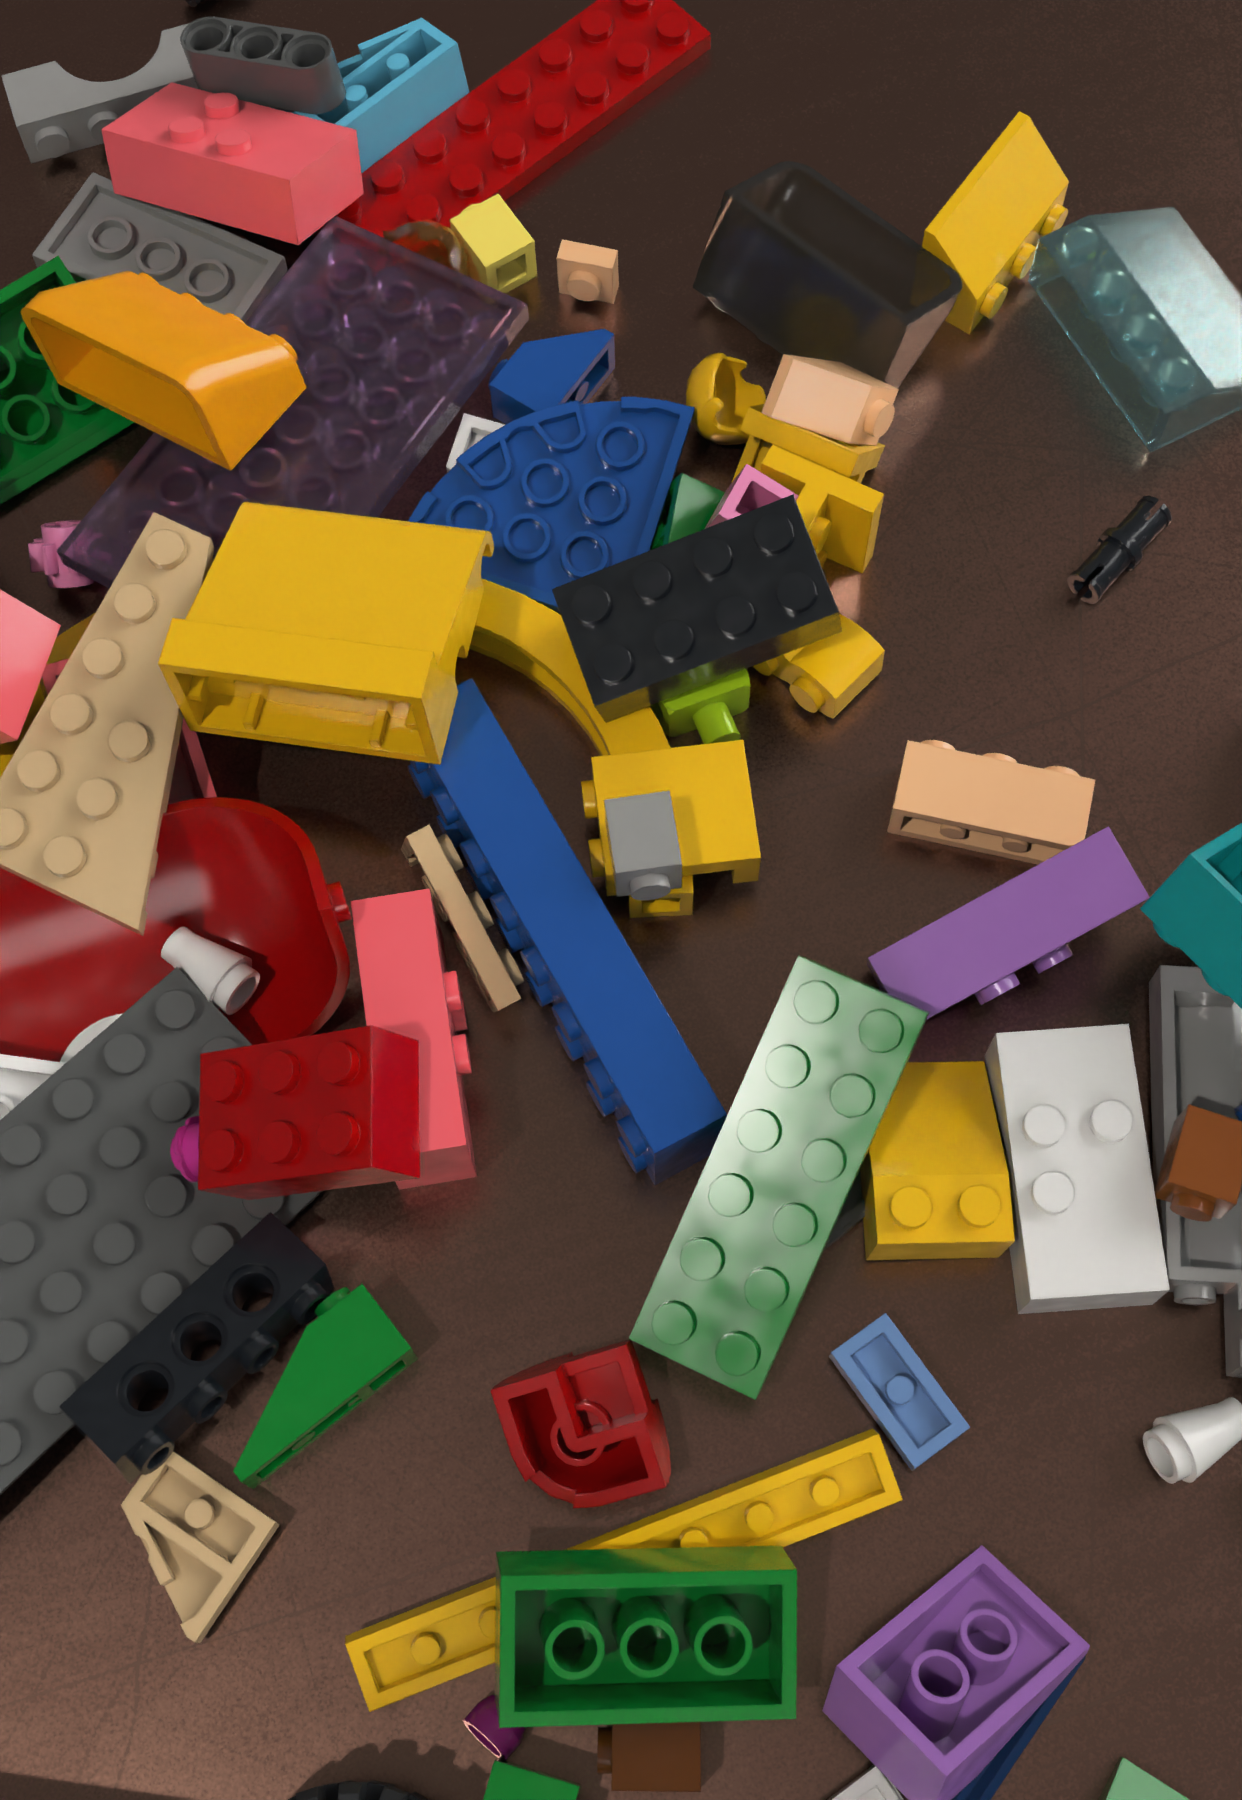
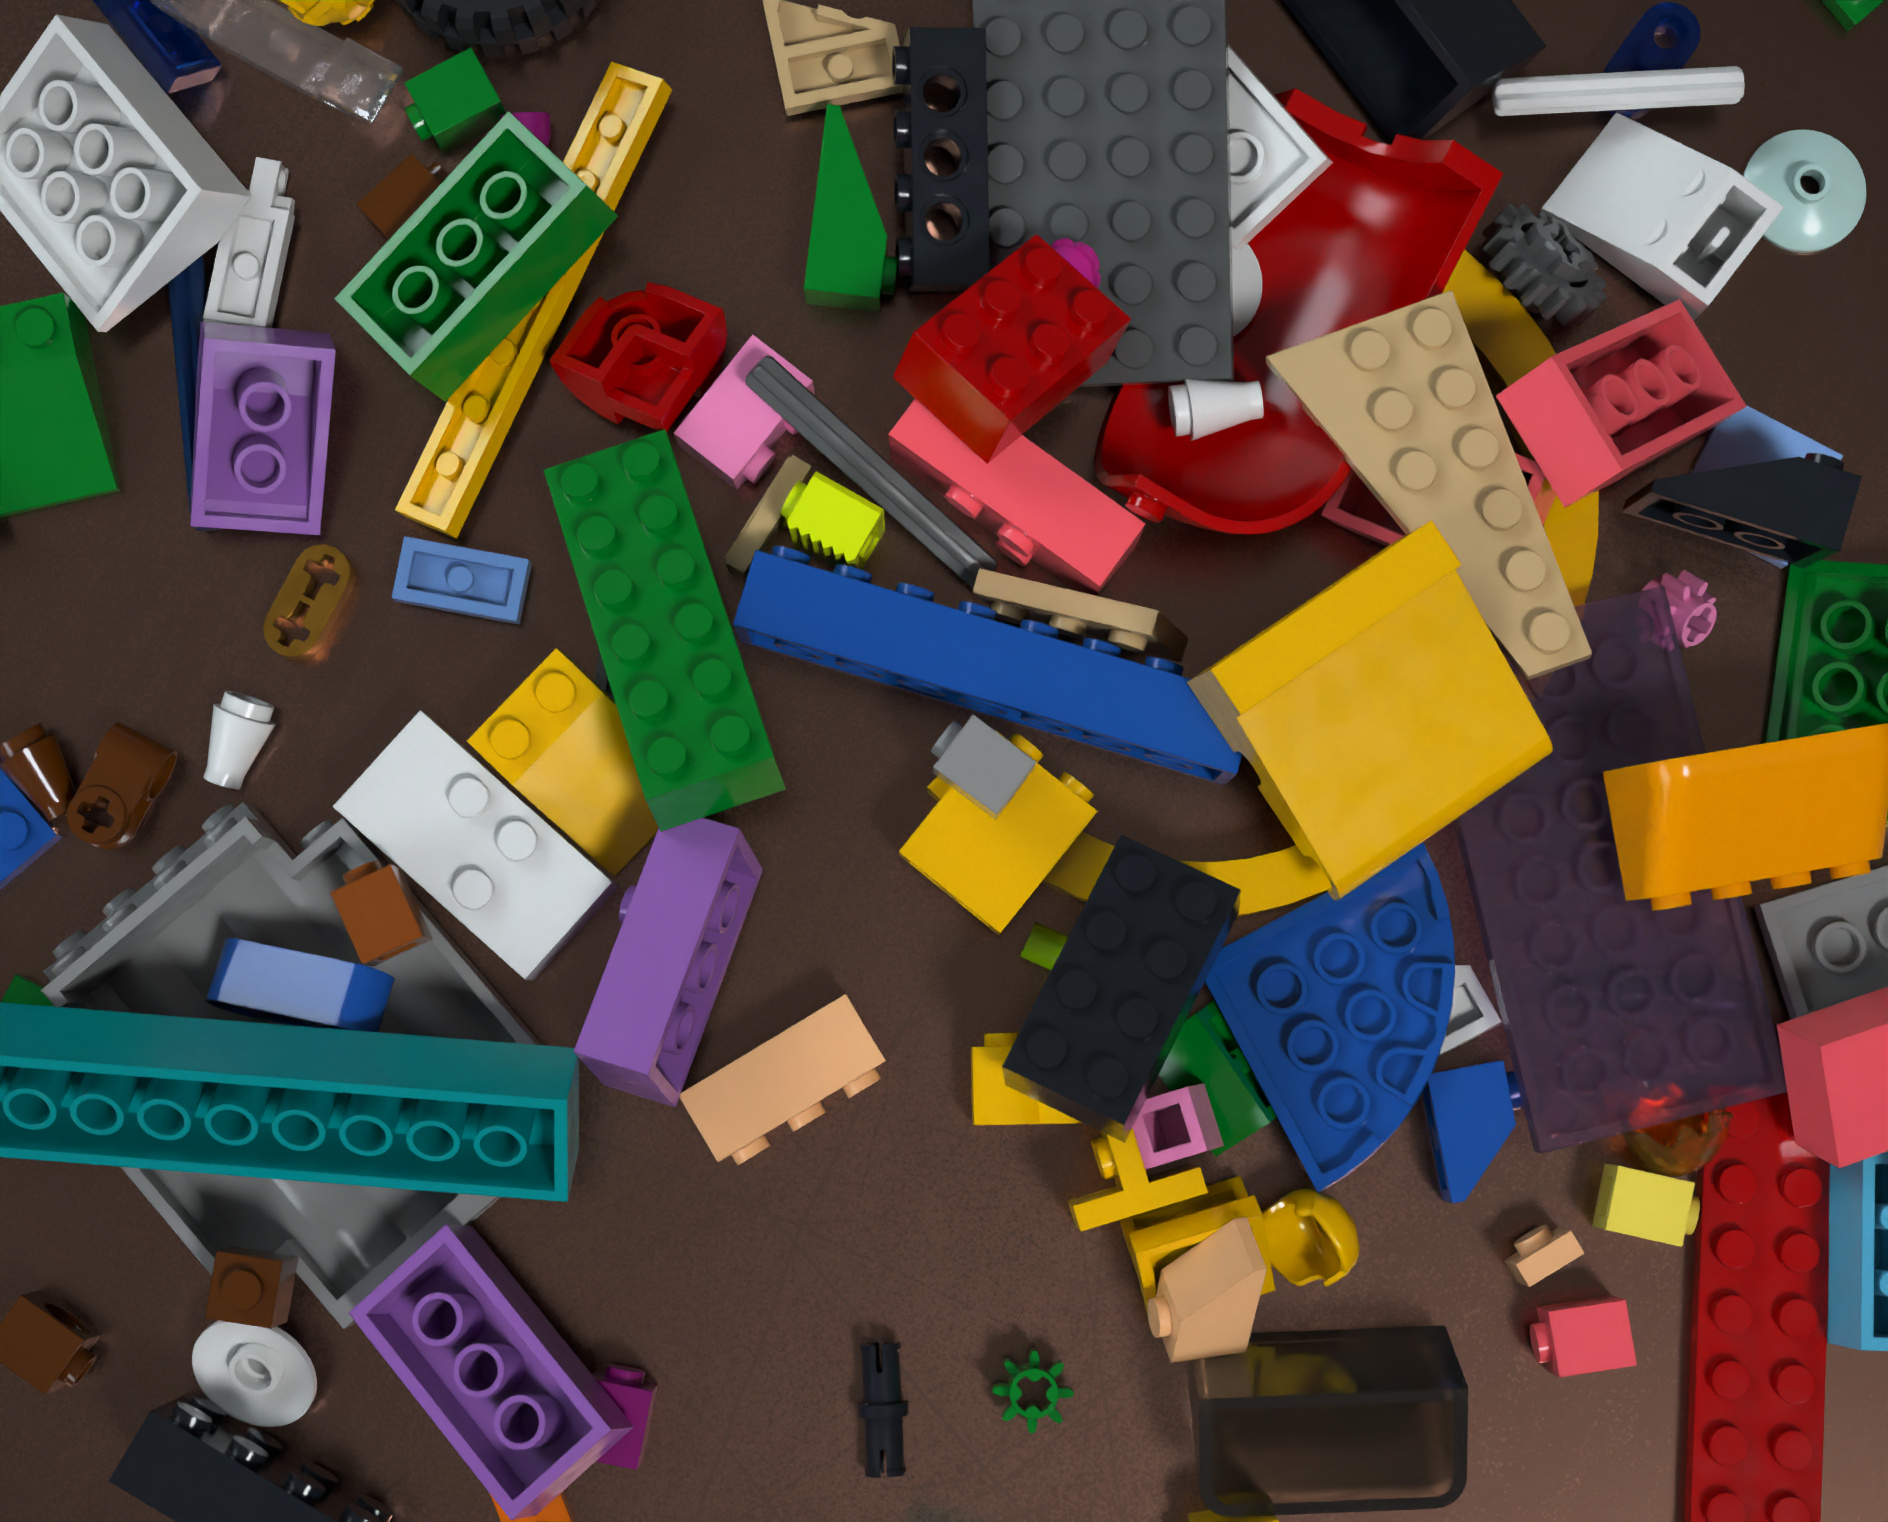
camera: 130 degrees right, 15 degrees up
none -> pearl gold beam [263,544,356,661]
none -> bright pink brick [674,335,815,491]
none -> tan tile [724,455,813,582]
none -> dark grey axle [745,355,998,588]
none -> neon yellow brick [780,471,886,570]
none -> green gear [992,1348,1074,1433]
none -> coral brick [1530,1295,1637,1377]

